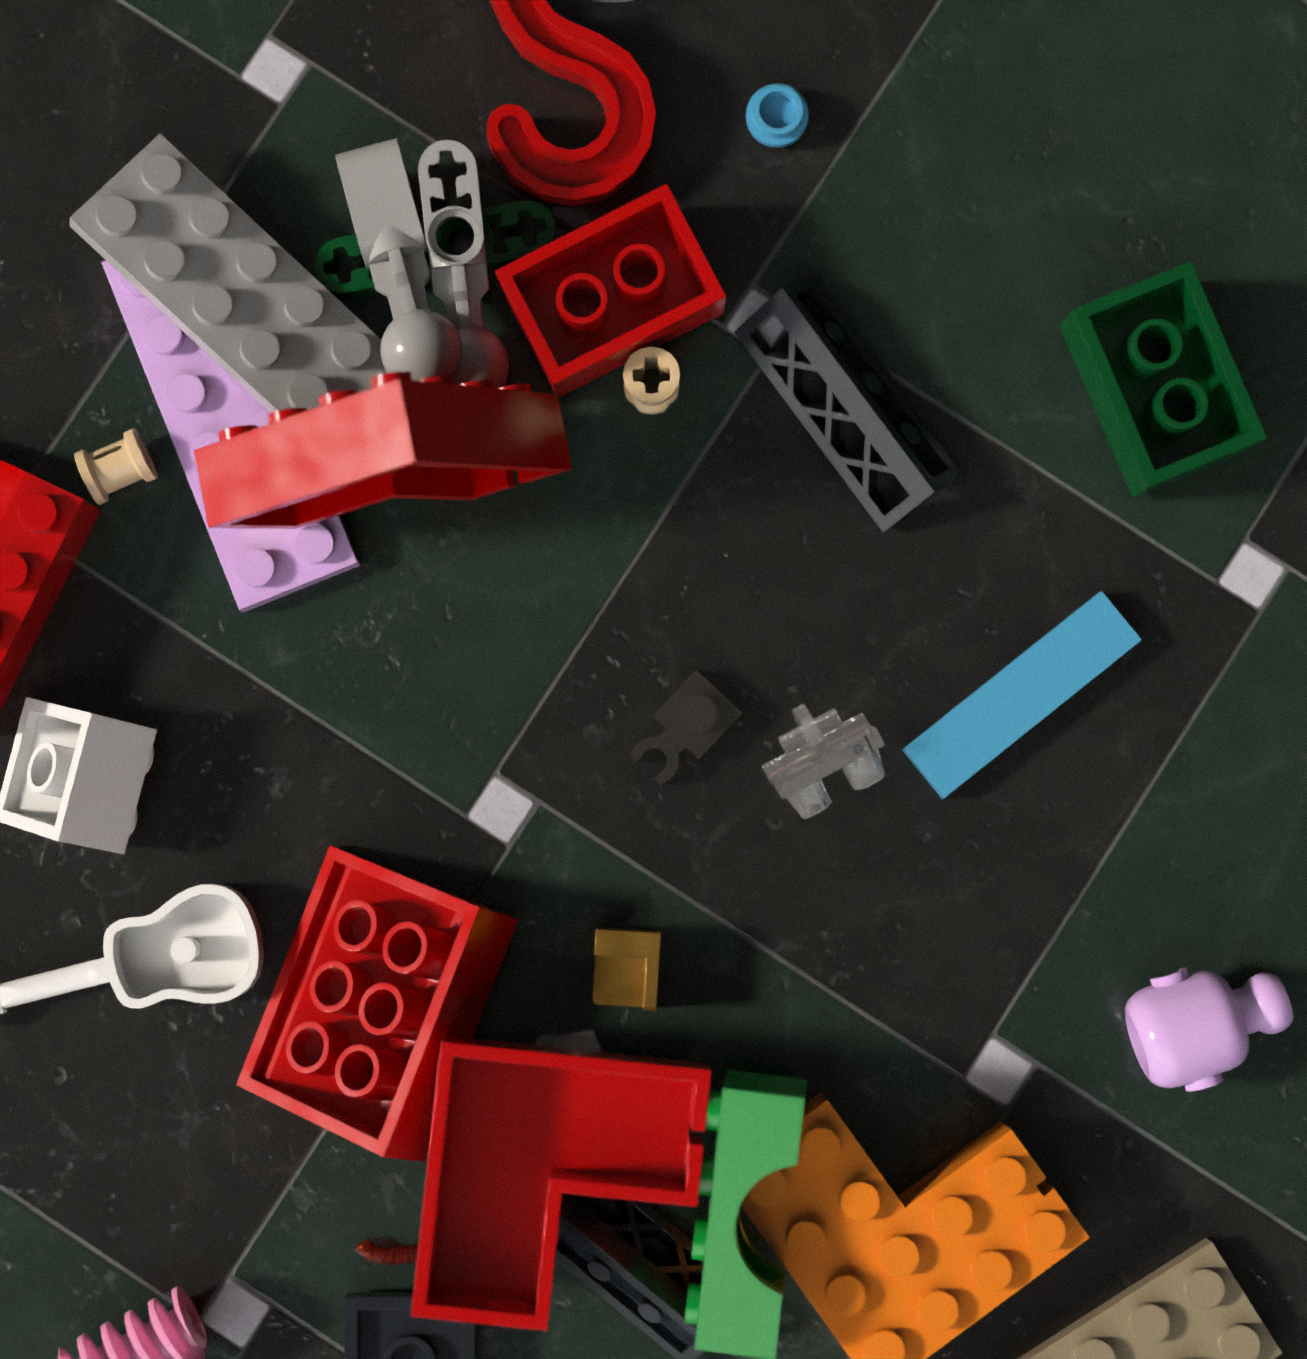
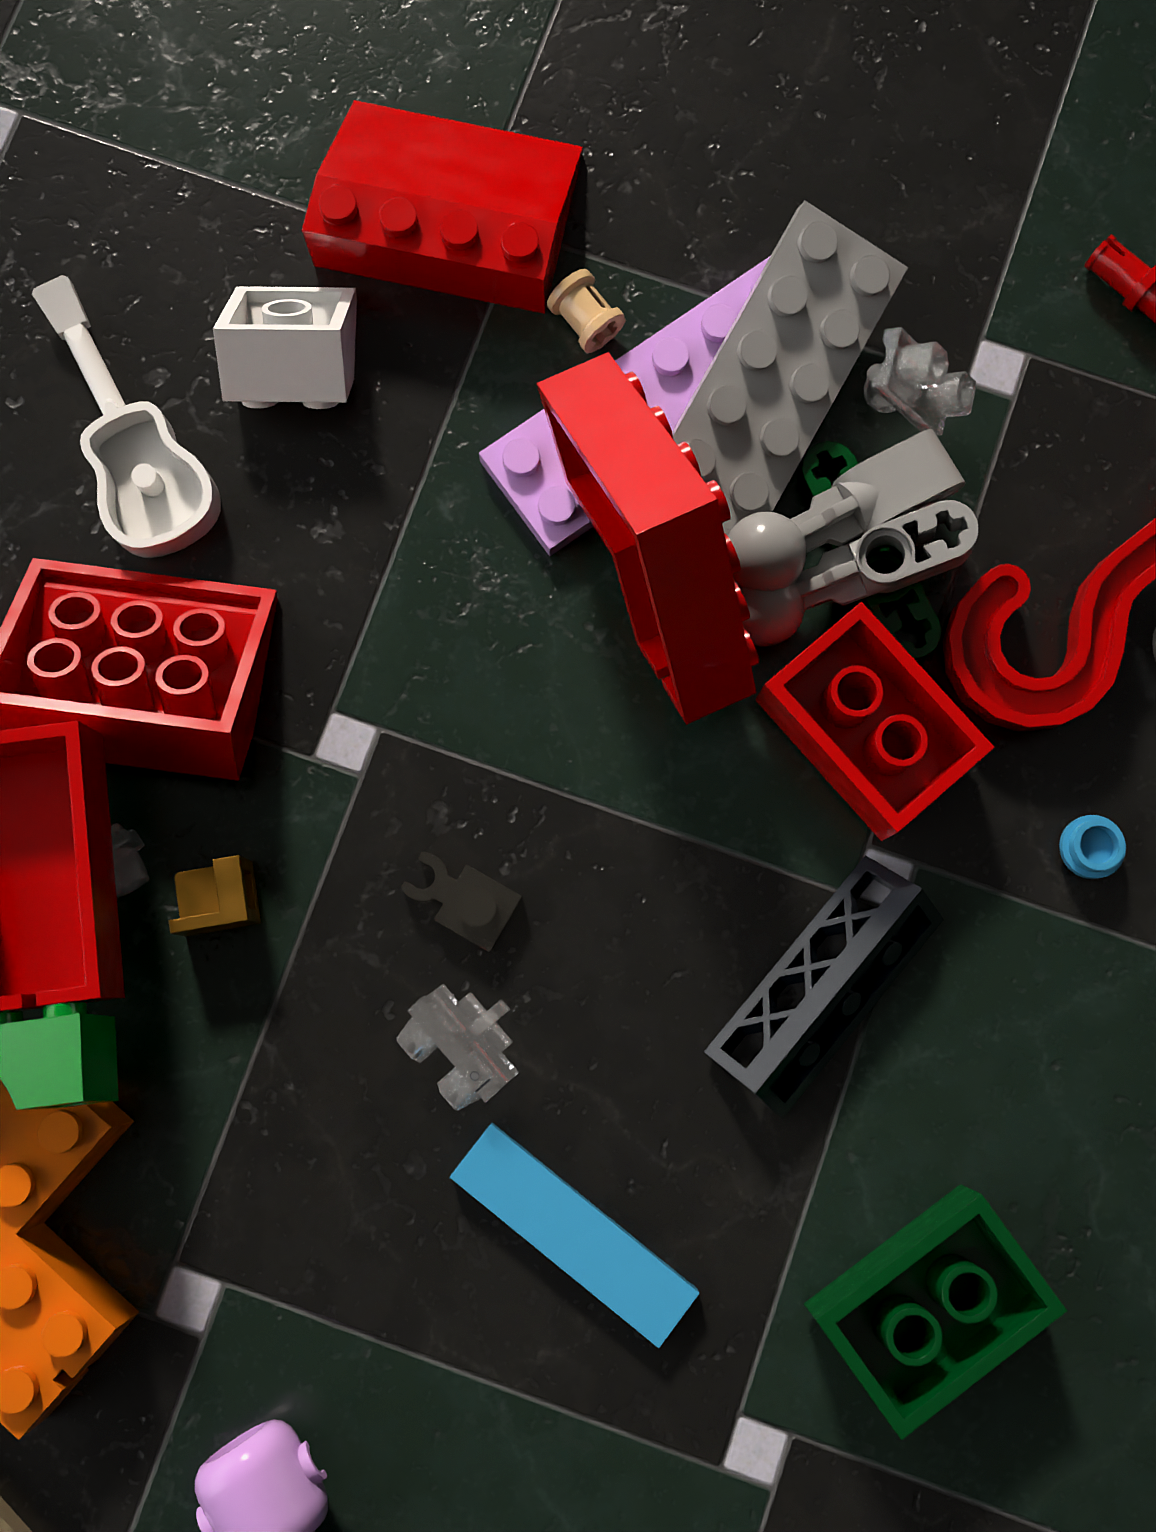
camera: 75 degrees right, 5 degrees down
tan bush [623,346,680,415] -> none
none -> clear hips [864,327,976,436]

